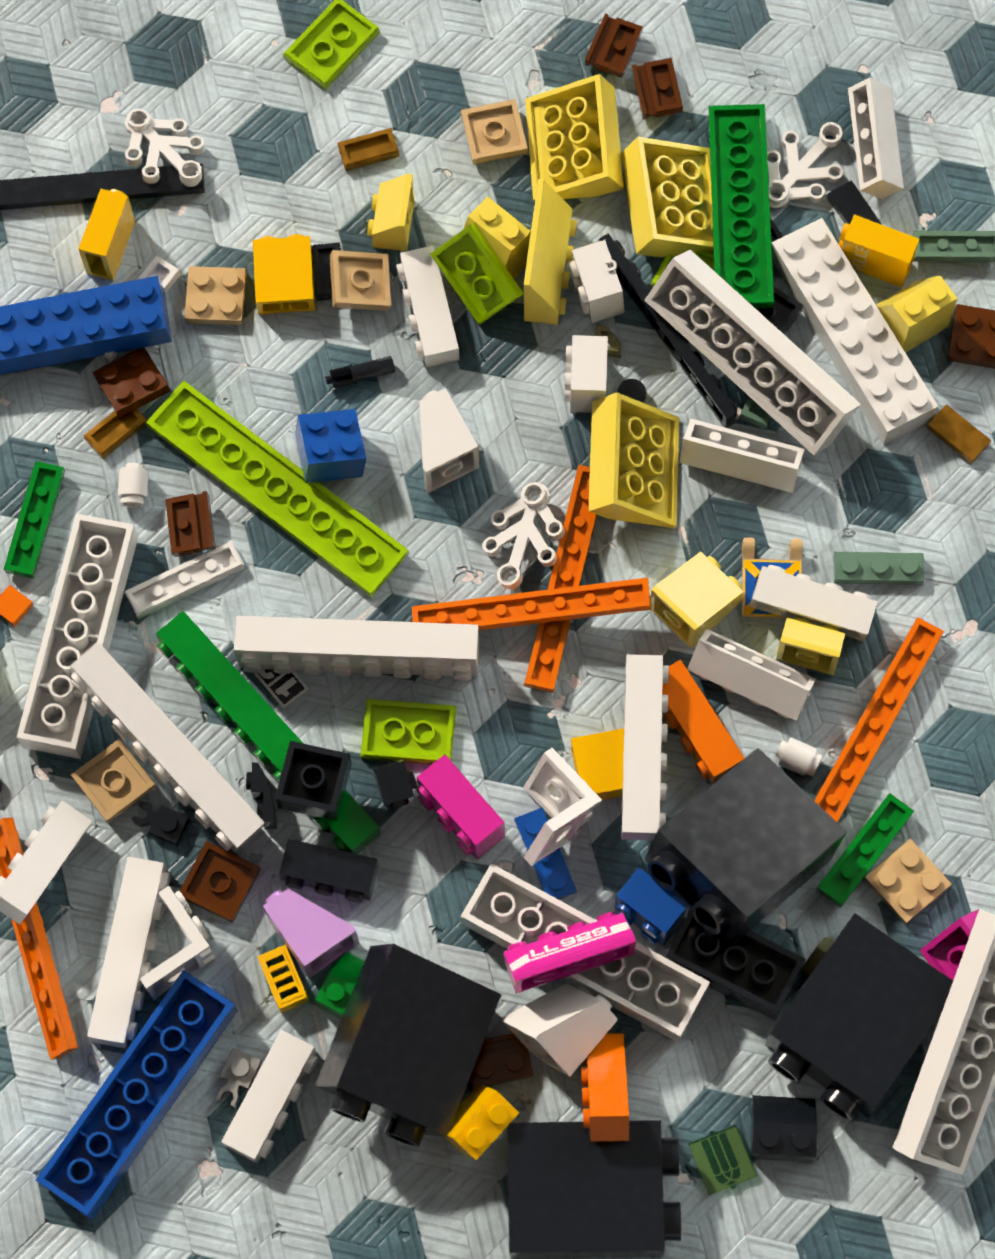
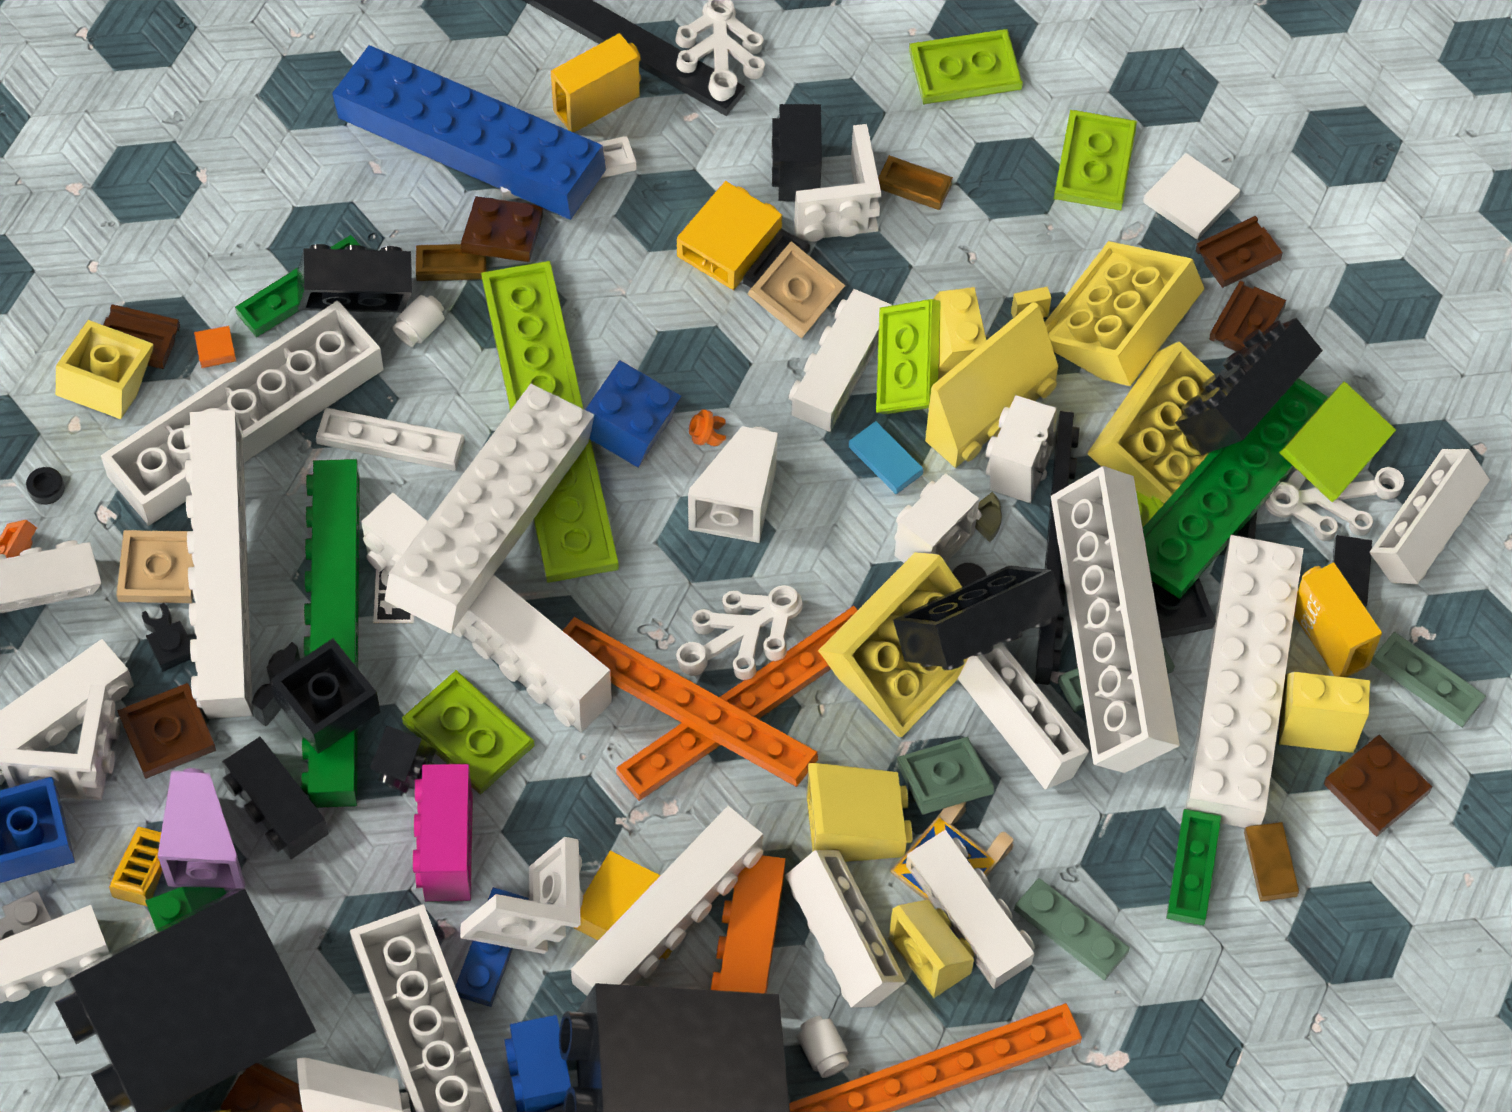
camera: 35 degrees right, 10 degrees down
reddish brown plate [165,491,216,557] -> none
tan plate [184,266,247,325] -> none
black piece [325,356,395,388] -> none
light yellow slope [367,174,415,251] -> none
tan plate [461,99,528,165] -> none
dark pink slope [503,912,636,994] -> none
none -> black brick [297,244,412,313]
none -> white brick [385,384,595,634]
none -> orange plate [689,409,726,446]
none -> black brick [771,104,822,201]
none -> white bracket [794,124,881,242]
none -> dark azure tile [849,421,924,494]
none -> black brick [893,566,1064,670]
none -> sand green tile [897,737,994,815]
none -> light yellow plate [1011,286,1051,318]
none -> lime tile [1053,109,1137,211]
none -> white tile [1143,153,1241,240]
none -> green plate [1166,809,1221,926]
none -> black brick [1175,318,1323,455]
none -> lime tile [1279,381,1396,502]

